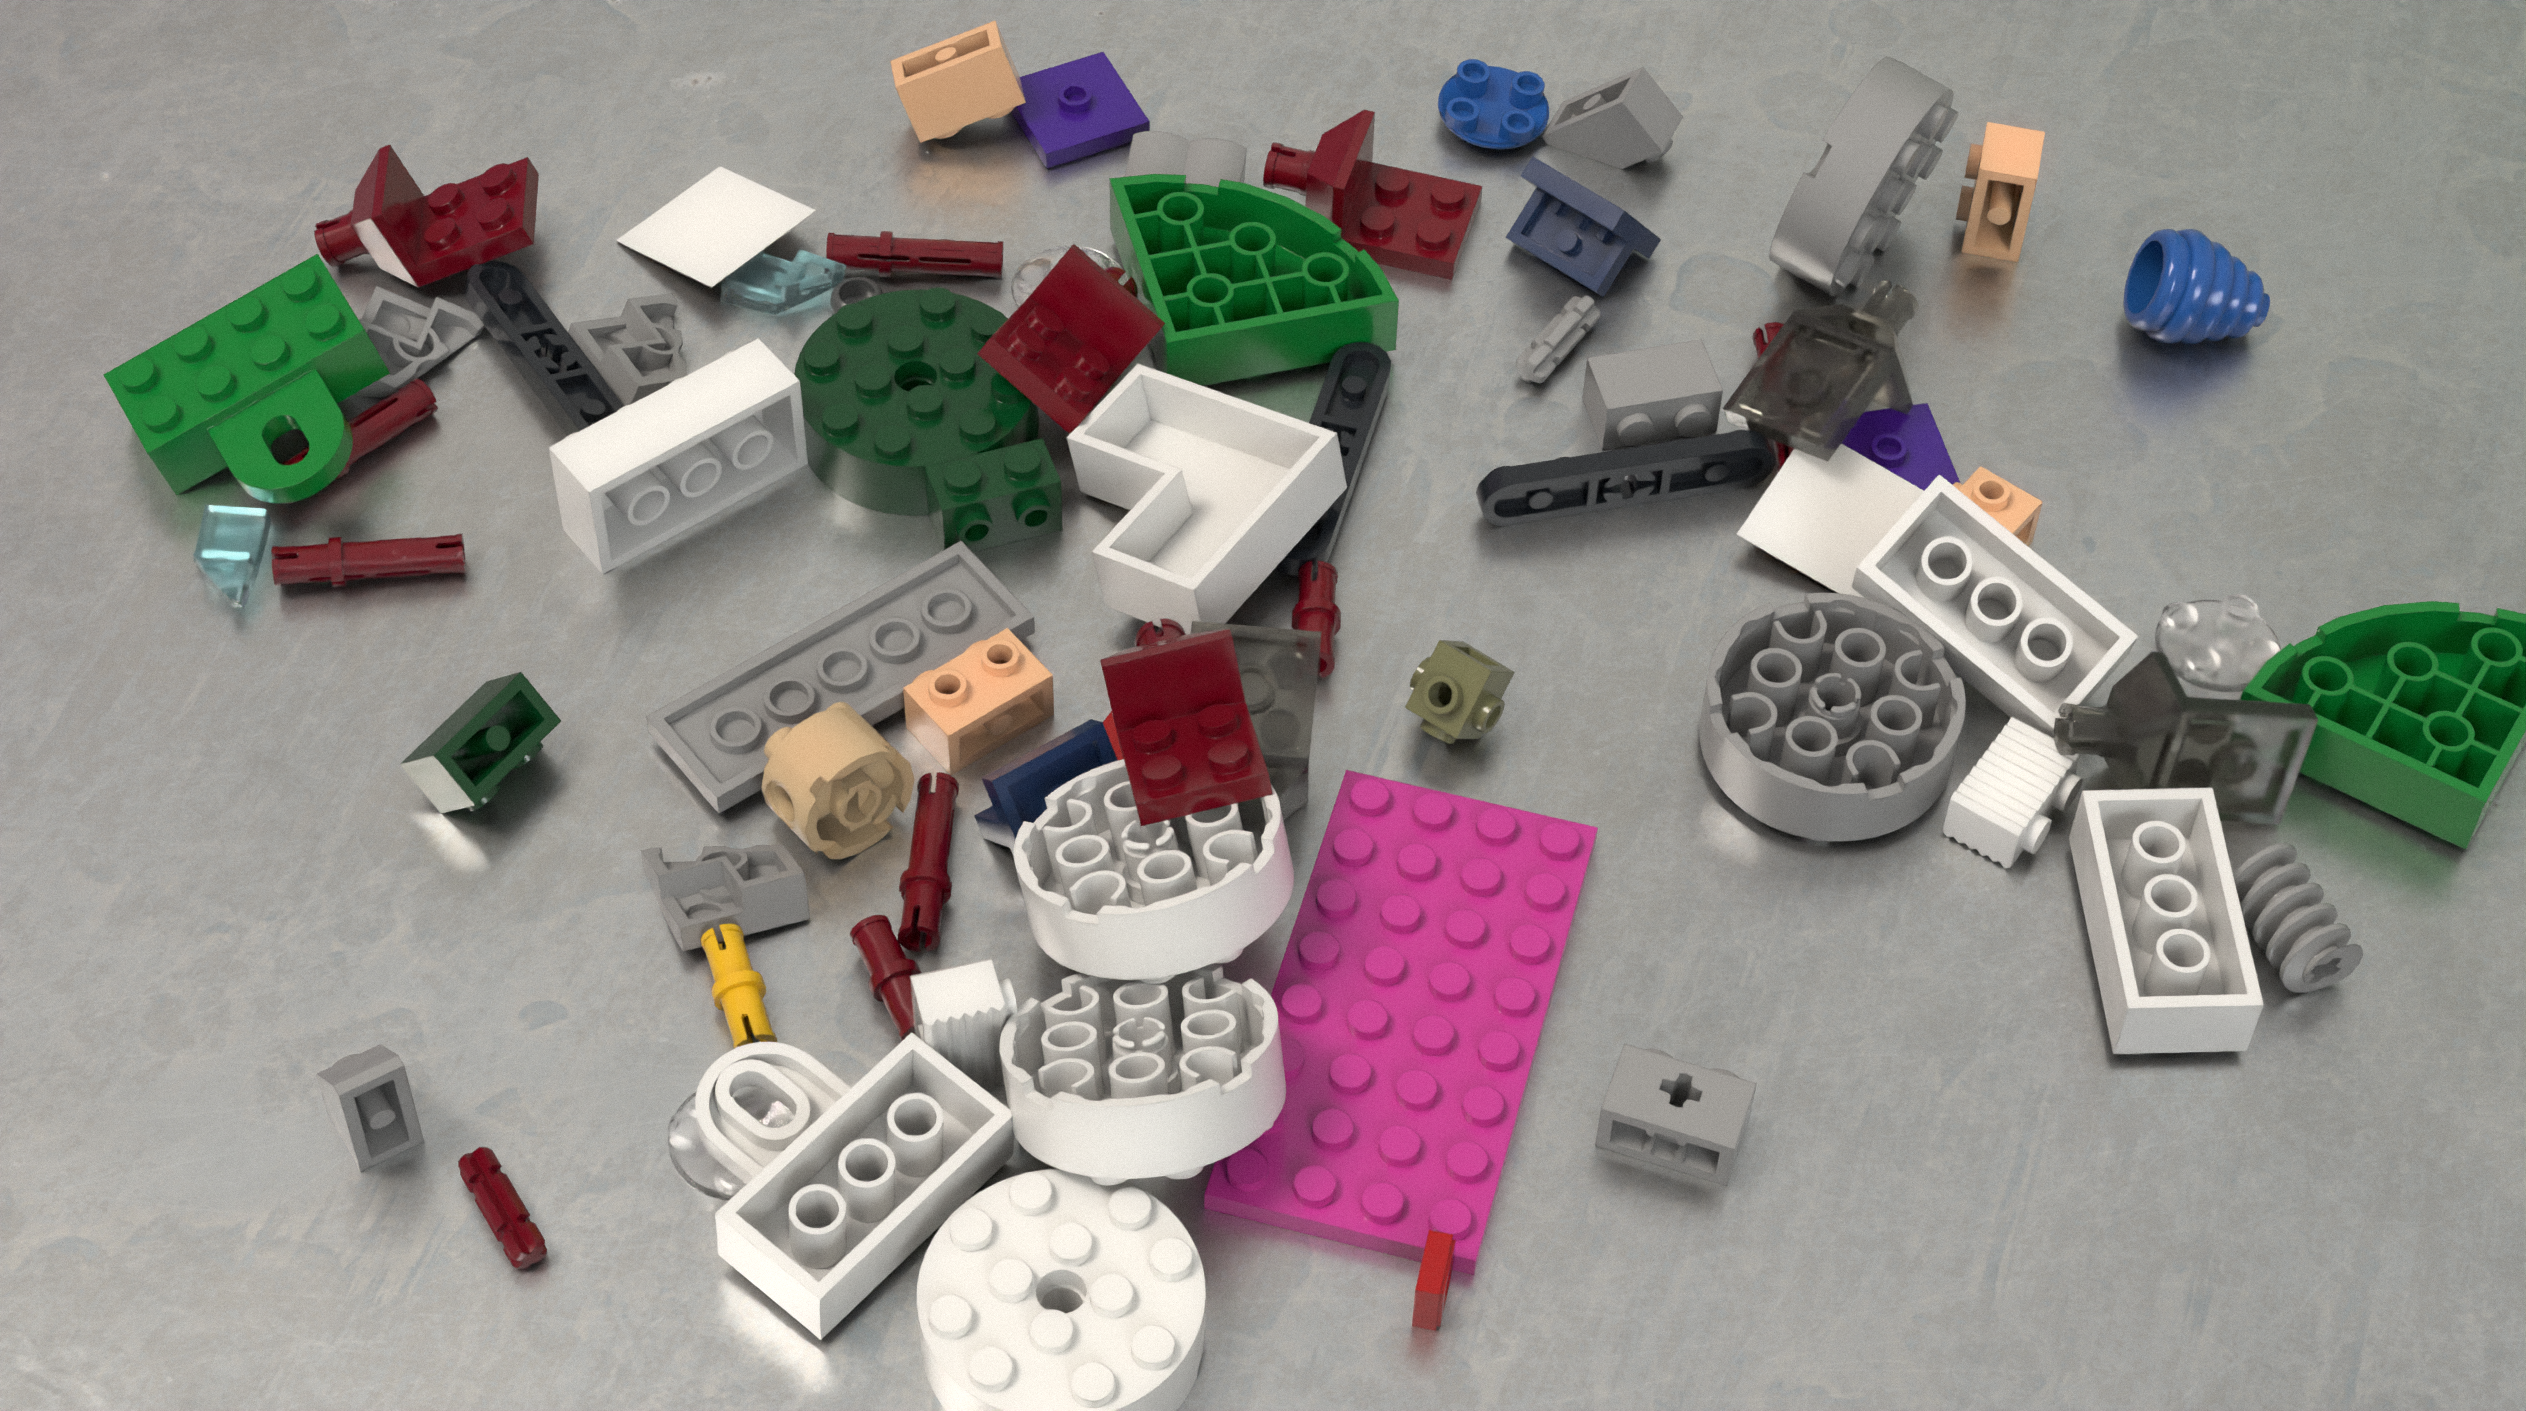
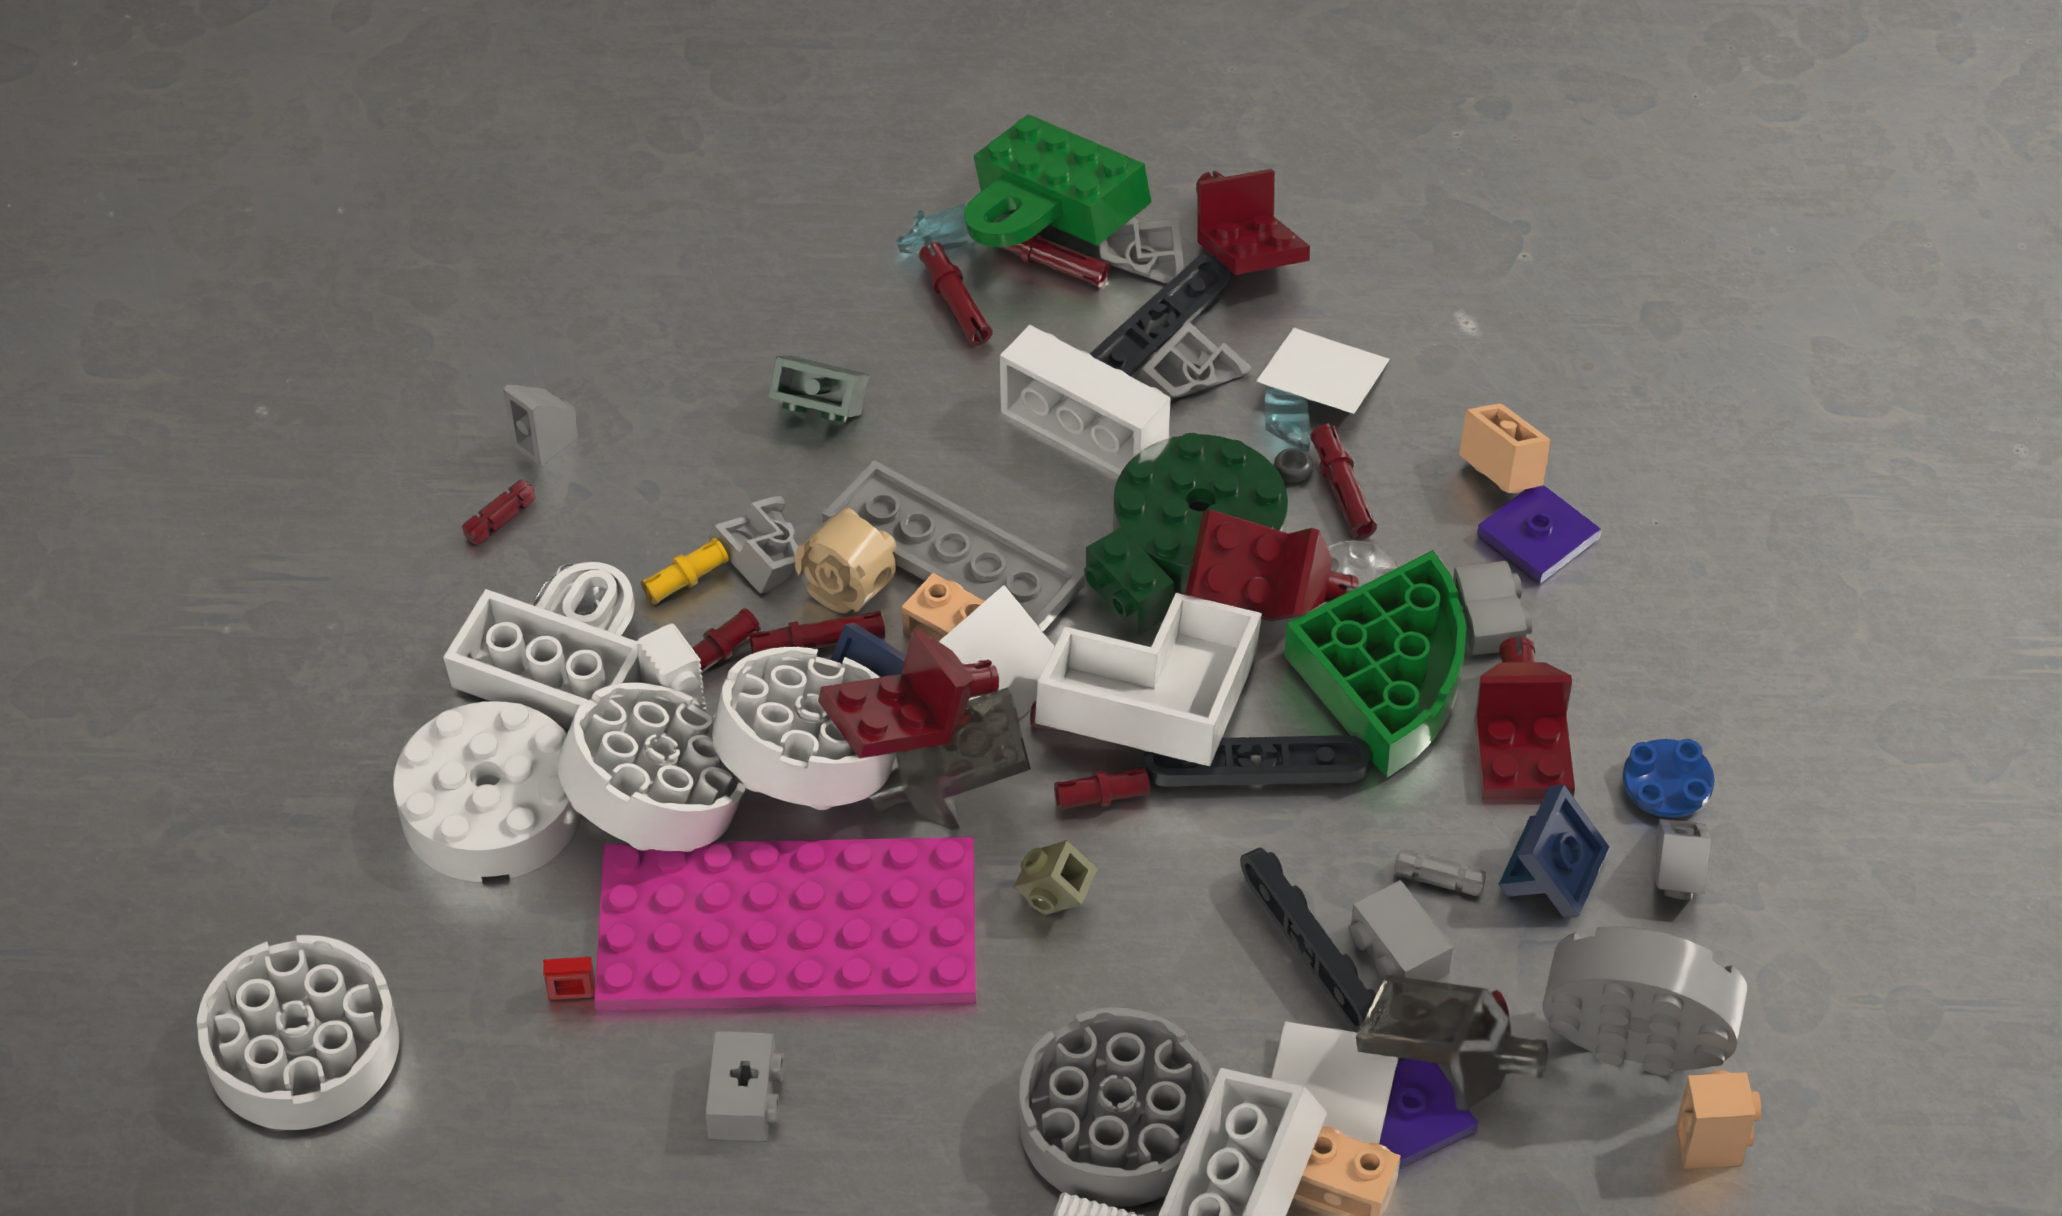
camera: 75 degrees right, 0 degrees up
none -> white sticker [939,585,1054,737]

